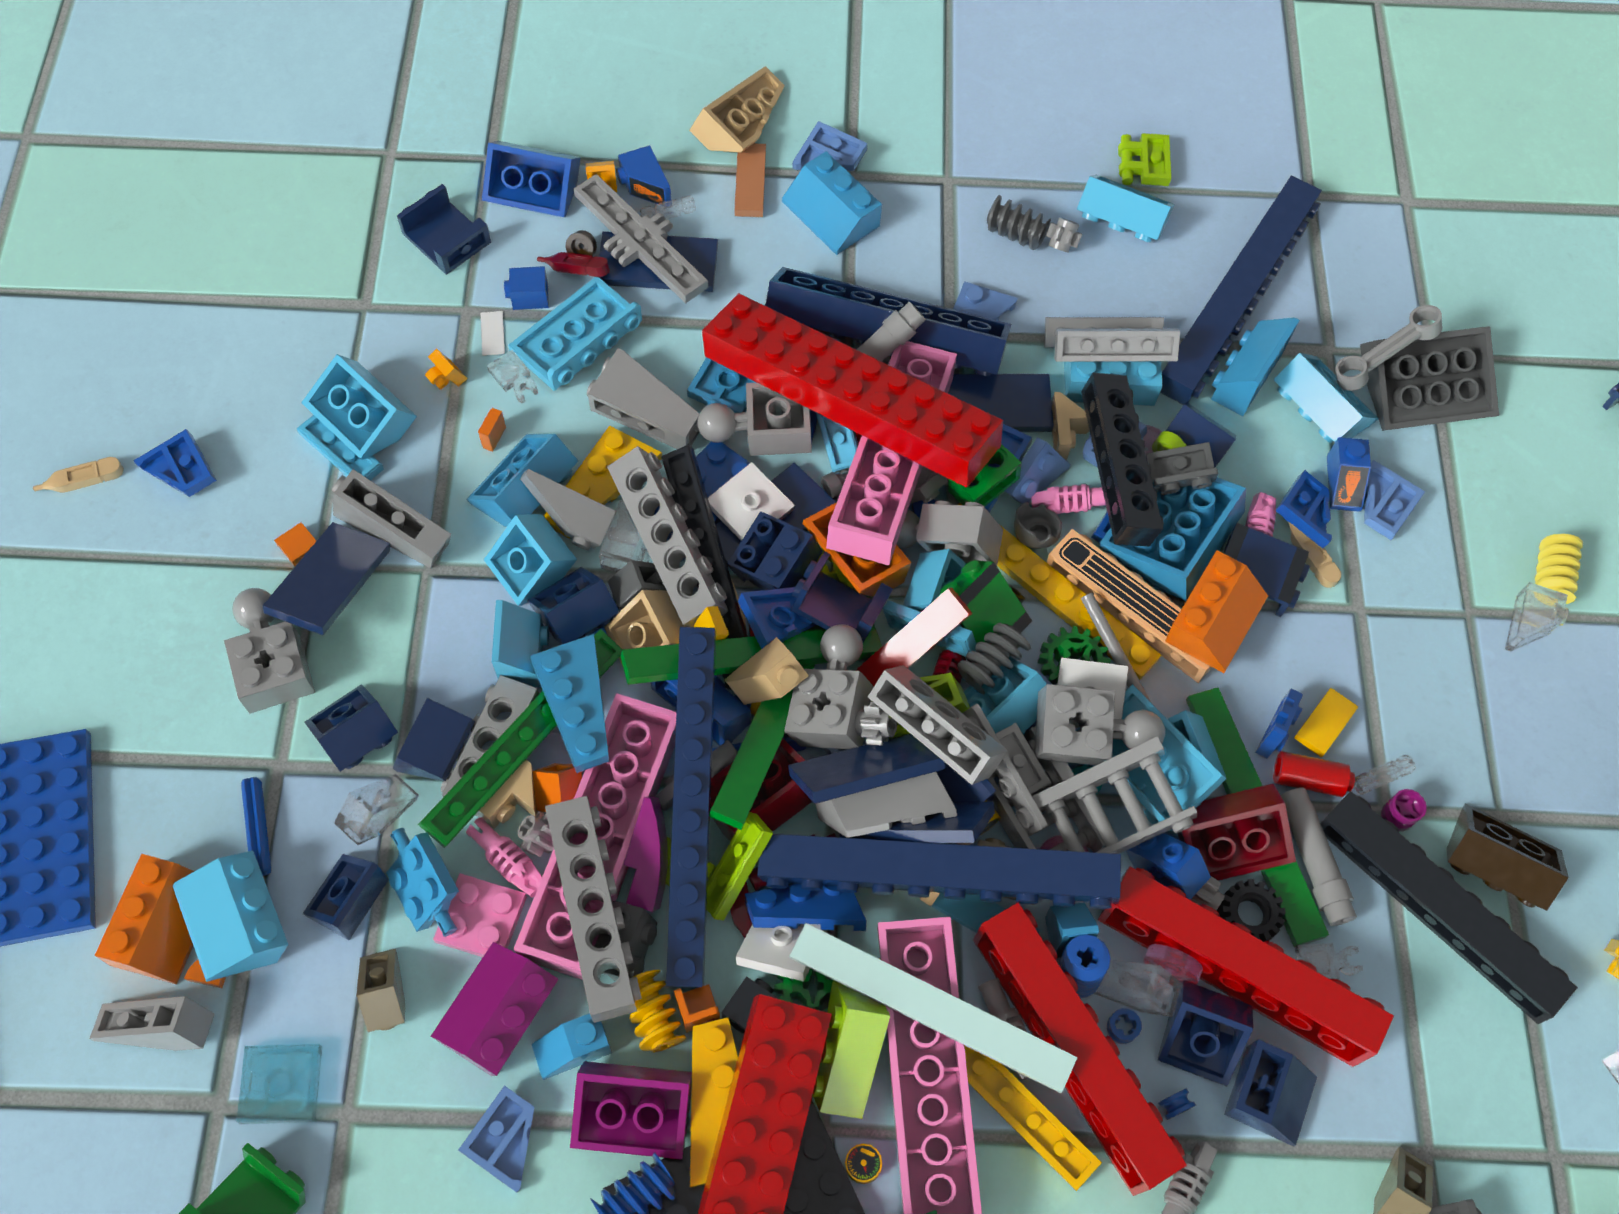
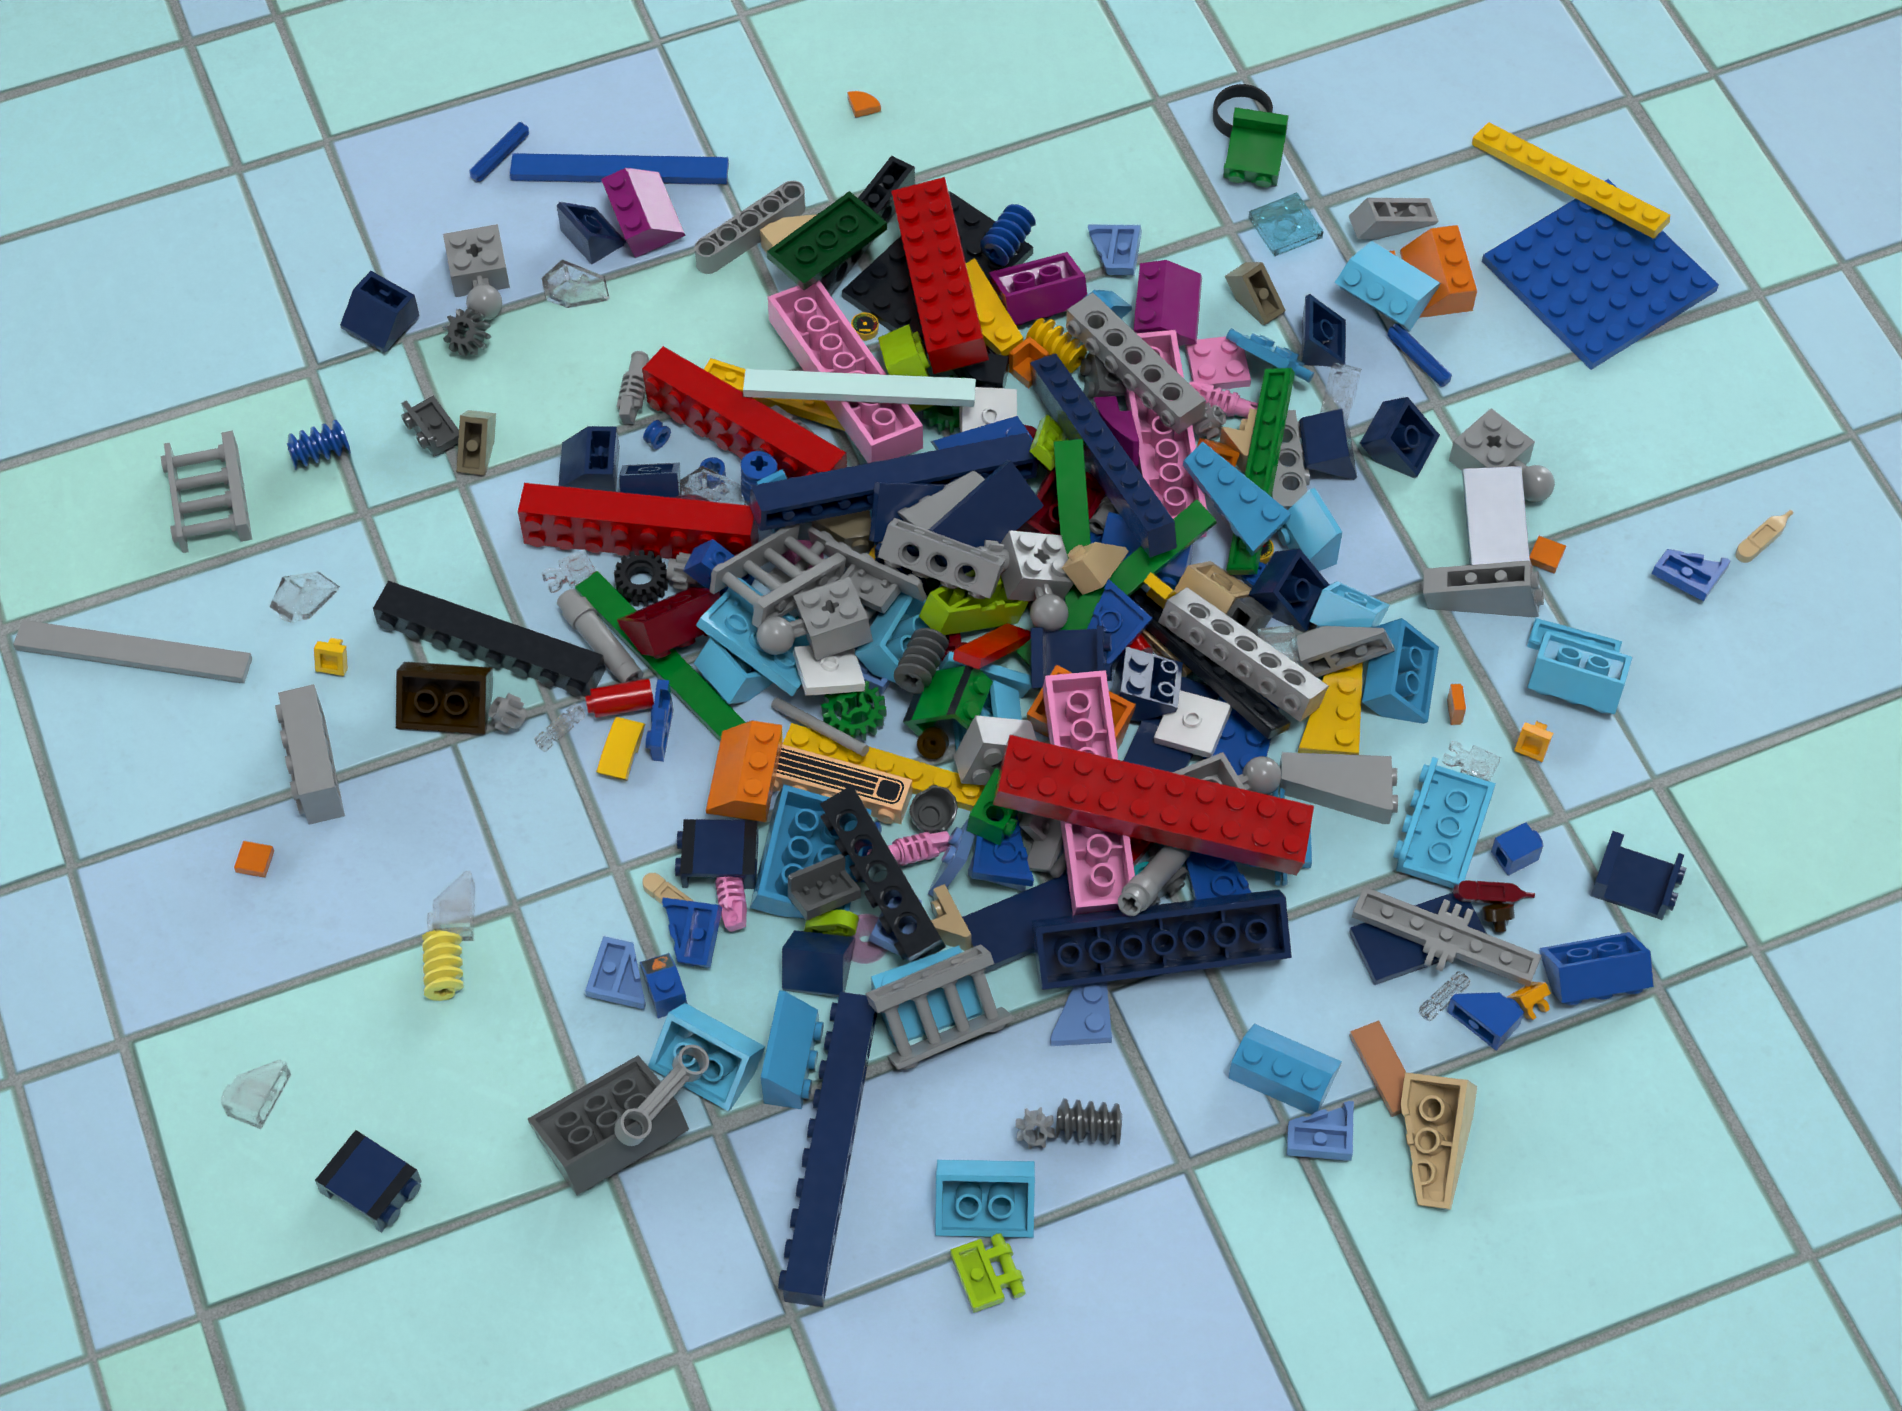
camera: 160 degrees right, 5 degrees down
white sticker [480,311,505,356] -> none
magenta wheel [1381,789,1427,832] -> none
none -> light grey gear [489,693,527,733]

